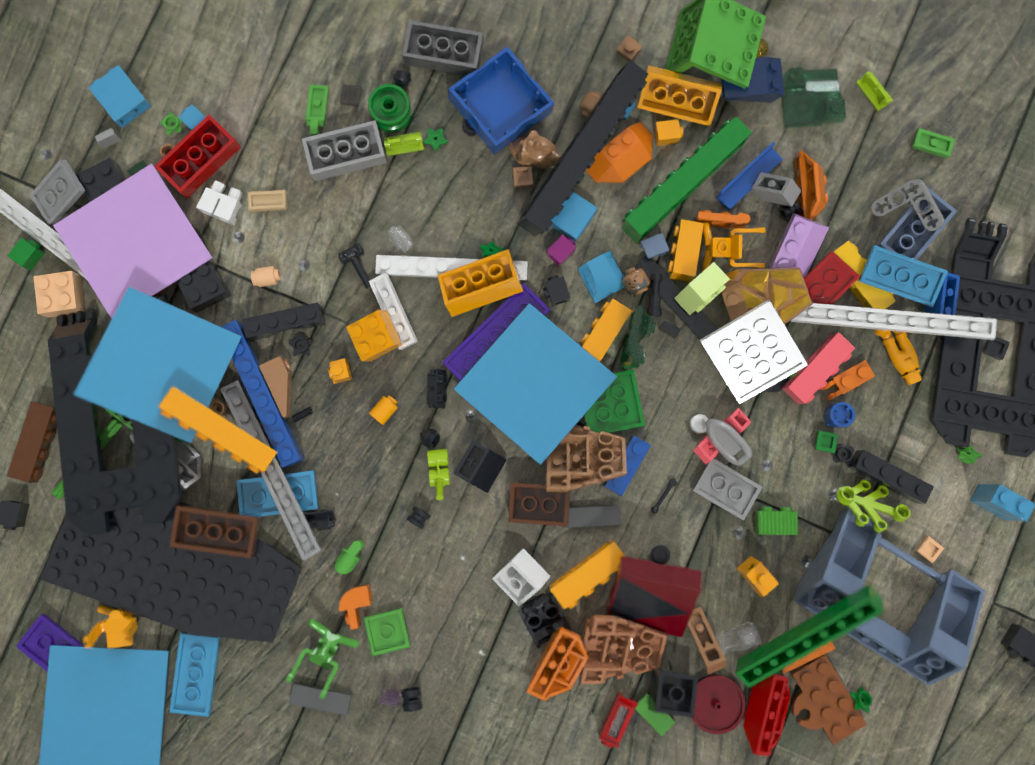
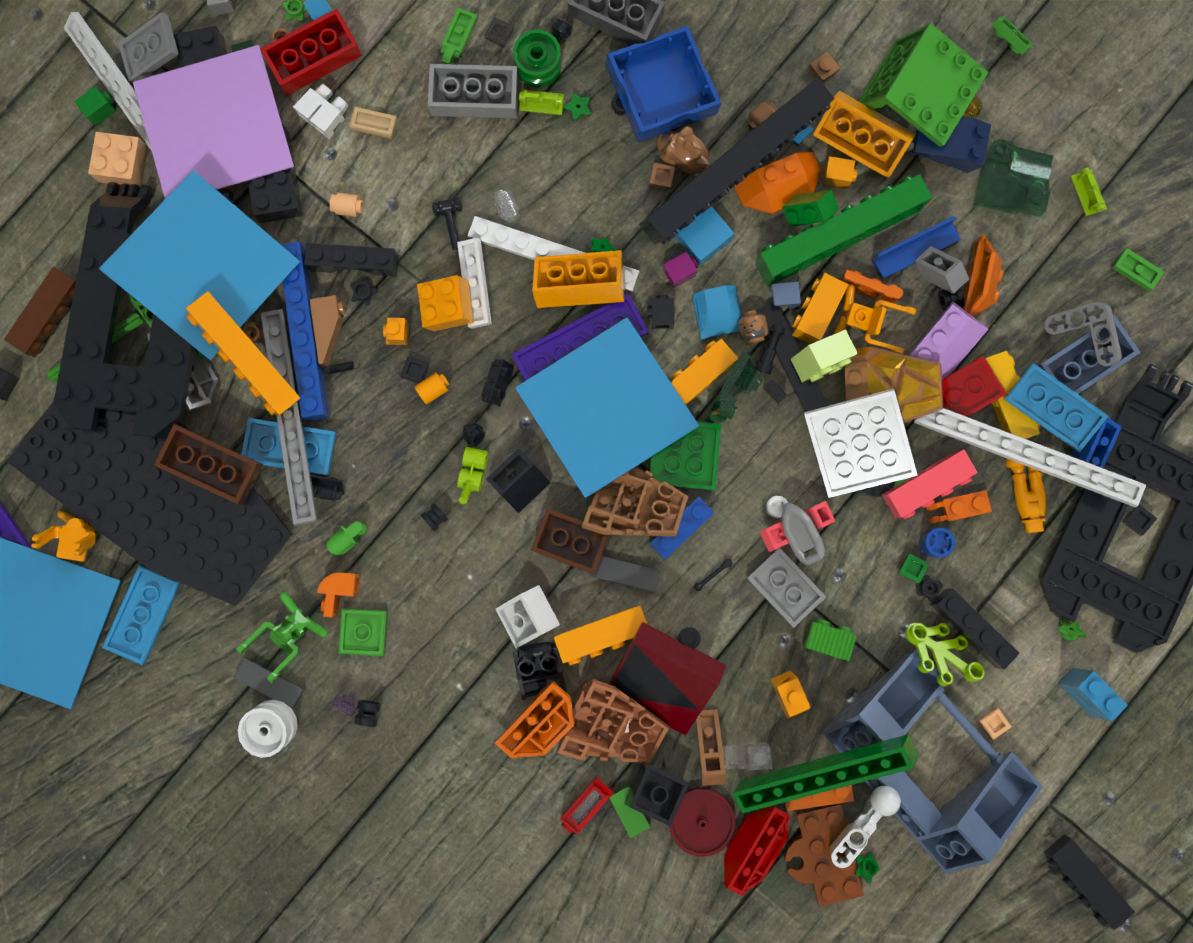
camera: 25 degrees right, 0 degrees up
none -> white wheel [238,700,298,758]
none -> black tile [400,356,429,384]
none -> green brick [782,189,839,227]
none -> white beam [829,786,901,868]

